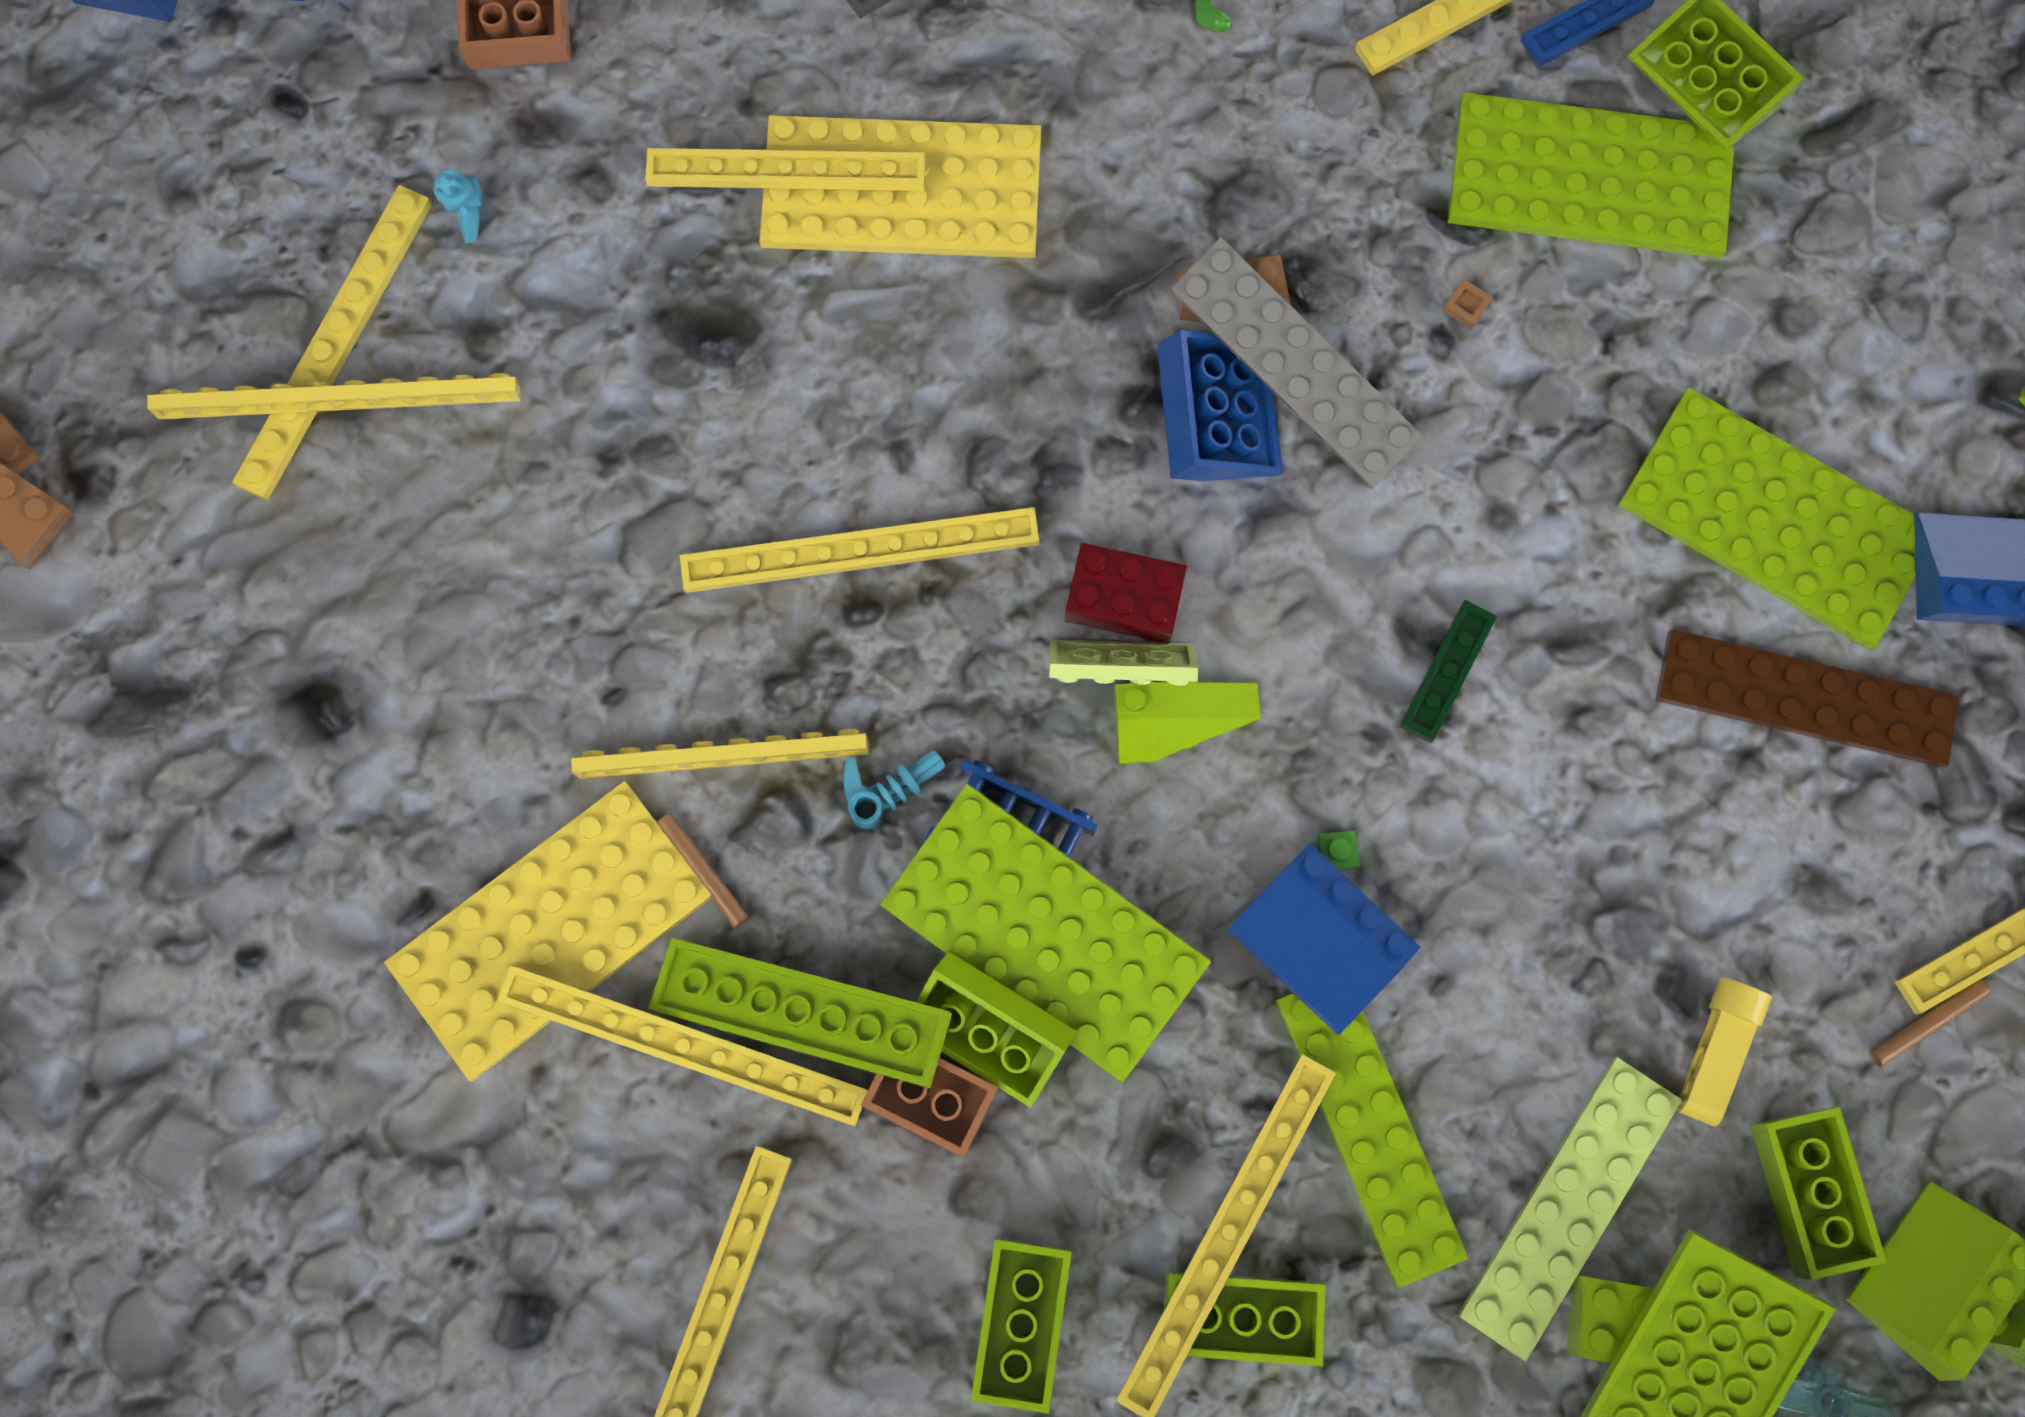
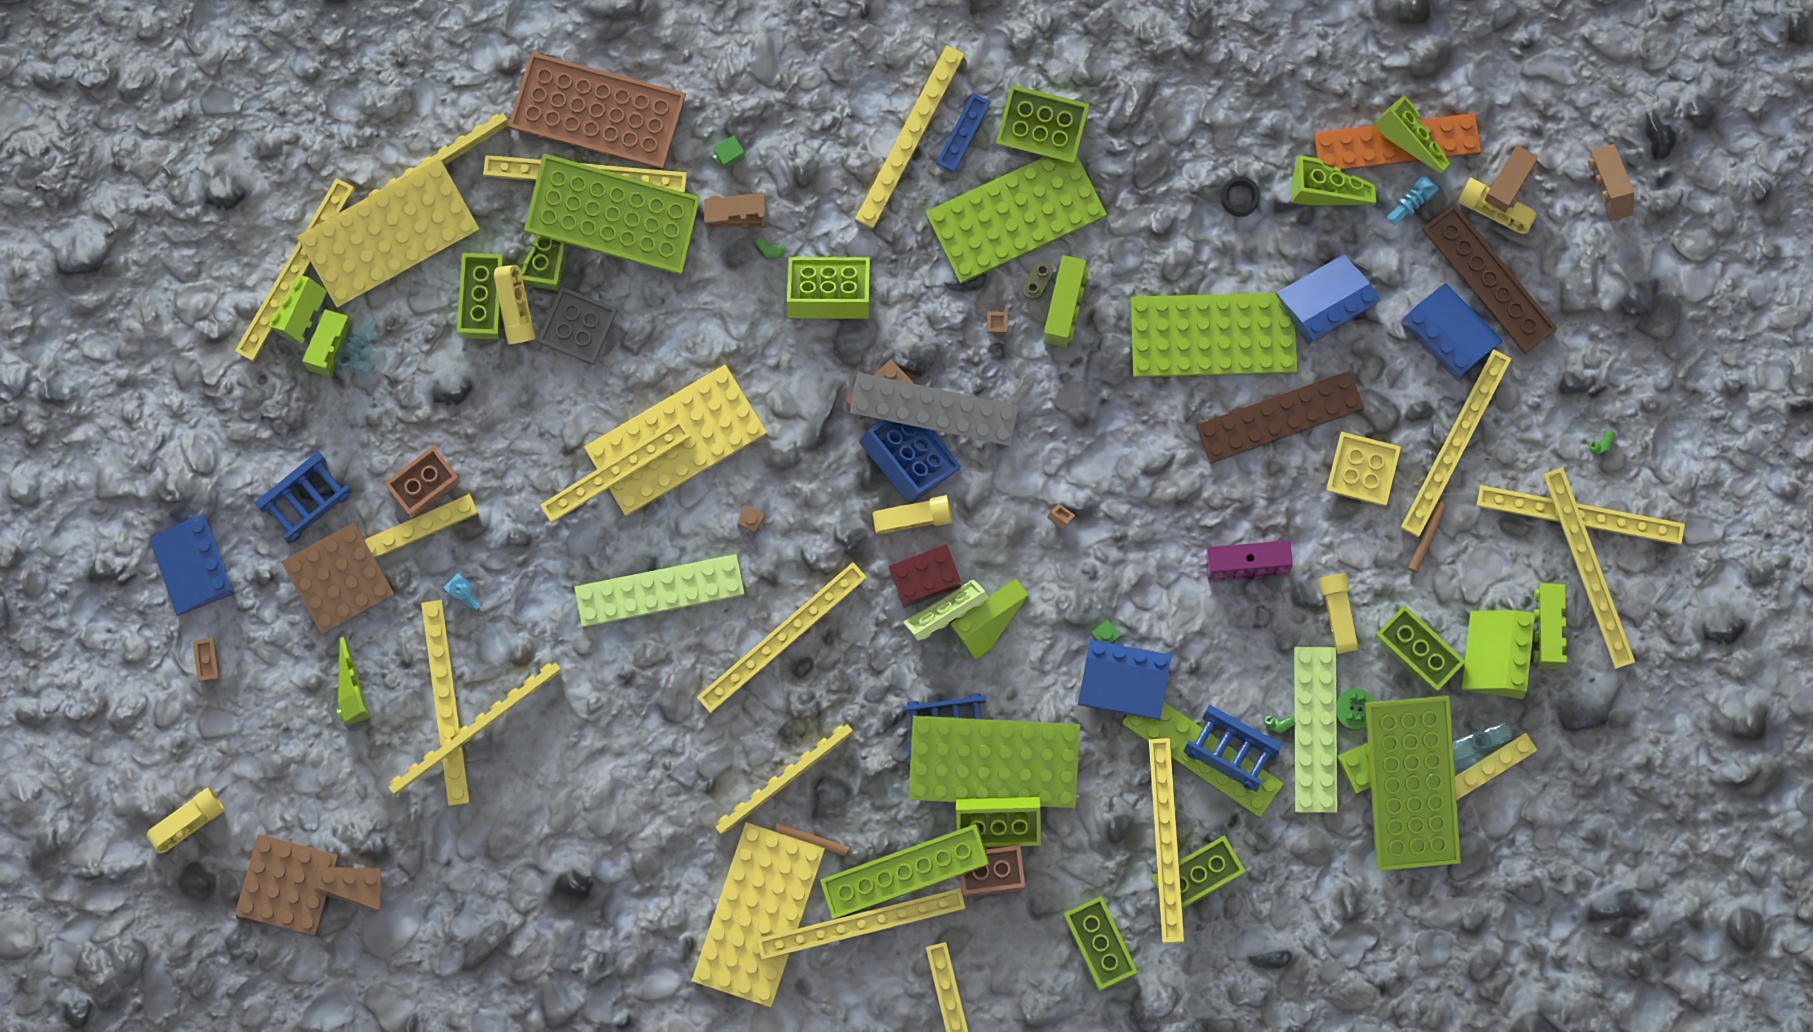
camera: 30 degrees left, 0 degrees up
medium azure piece [844,751,945,829] -> none
dark green plate [1399,600,1497,743] -> none
none -> medium nougat plate [193,638,219,683]
none -> medium nougat plate [281,522,394,634]
none -> lime wedge [337,637,371,725]
none -> light yellow plate [365,494,478,559]
none -> yellowish green plate [575,554,745,628]
none -> medium nougat plate [737,505,765,534]
none -> lime slope [787,257,870,319]
none -> light yellow beam [872,495,953,534]
none -> olive plate [1023,261,1053,300]
none -> lime brick [1043,255,1089,348]
none -> medium nougat plate [1047,504,1075,530]
none -> blue fence [1183,704,1283,792]
none -> magenta brick [1205,540,1293,582]
none -> black tyre [1221,176,1260,217]
none -> bright green arm [1264,716,1296,734]
none -> light yellow plate [1326,432,1401,507]
none -> bright green plate [1336,689,1375,730]

